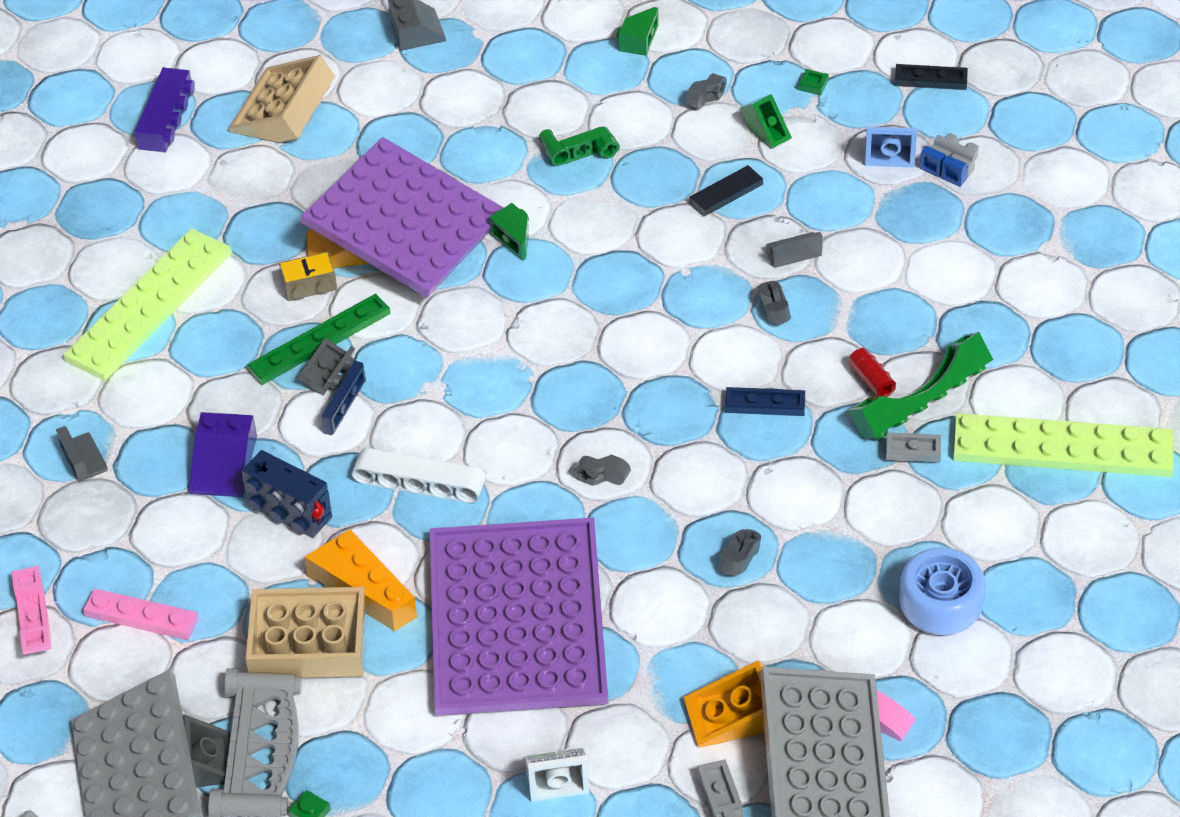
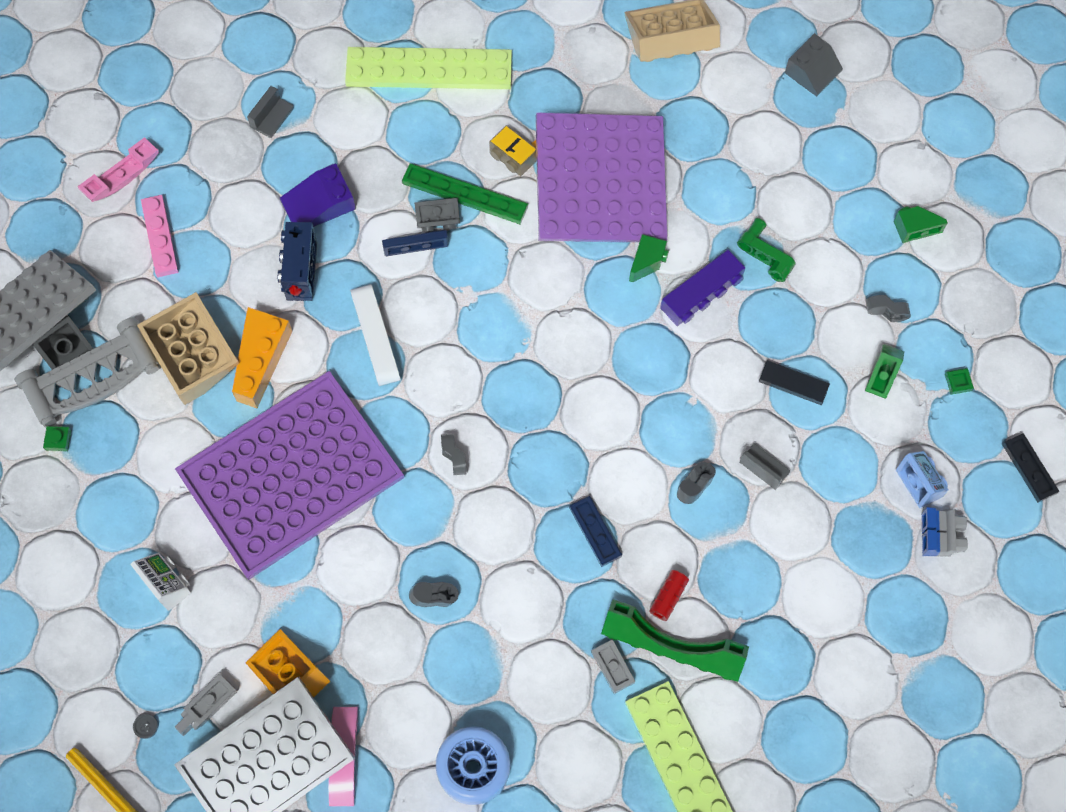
camera: 55 degrees right, 20 degrees up
none -> dark purple brick [660,250,745,327]

